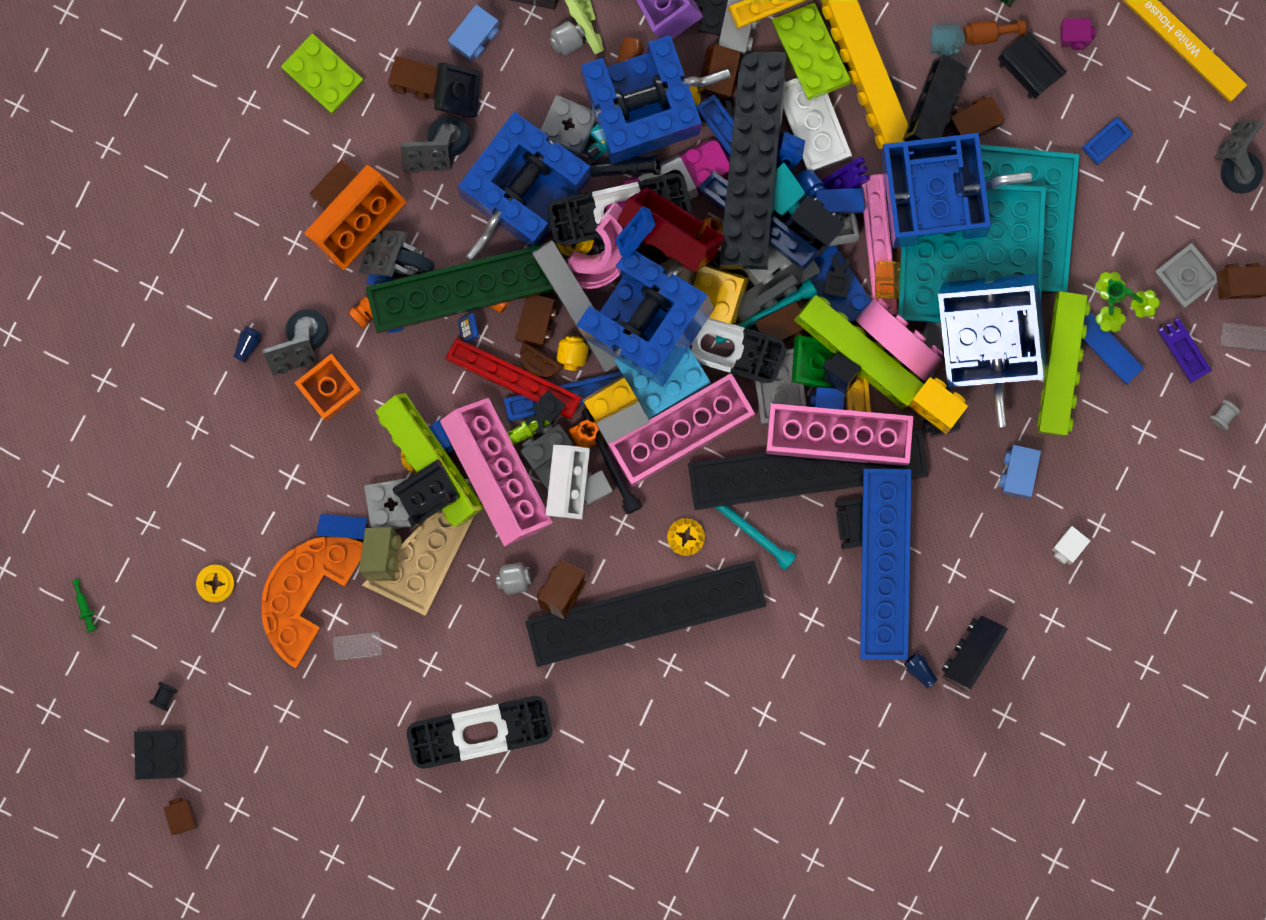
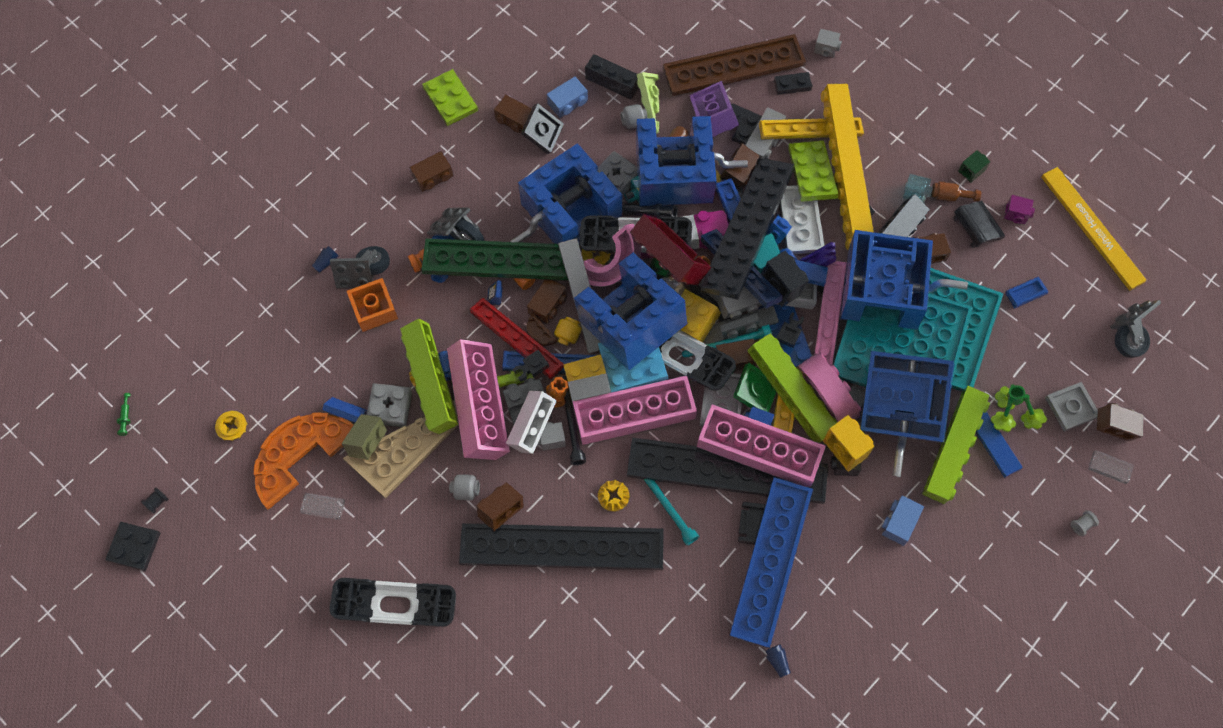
camera: 15 degrees right, 15 degrees down
reddish brown brick [164,797,198,835] -> none
orange brick [304,165,407,271] -> none
black piece [392,459,460,528] -> none
dark grey plate [400,116,470,173] -> none
blue plate [615,206,655,258] -> none
black brick [822,352,861,394] -> none
clear yellow panel [875,261,901,299] -> none
black slope [941,615,1008,692] -> none
white brick [1052,526,1090,565] -> none
dark purple hinge [1157,317,1212,384] -> none

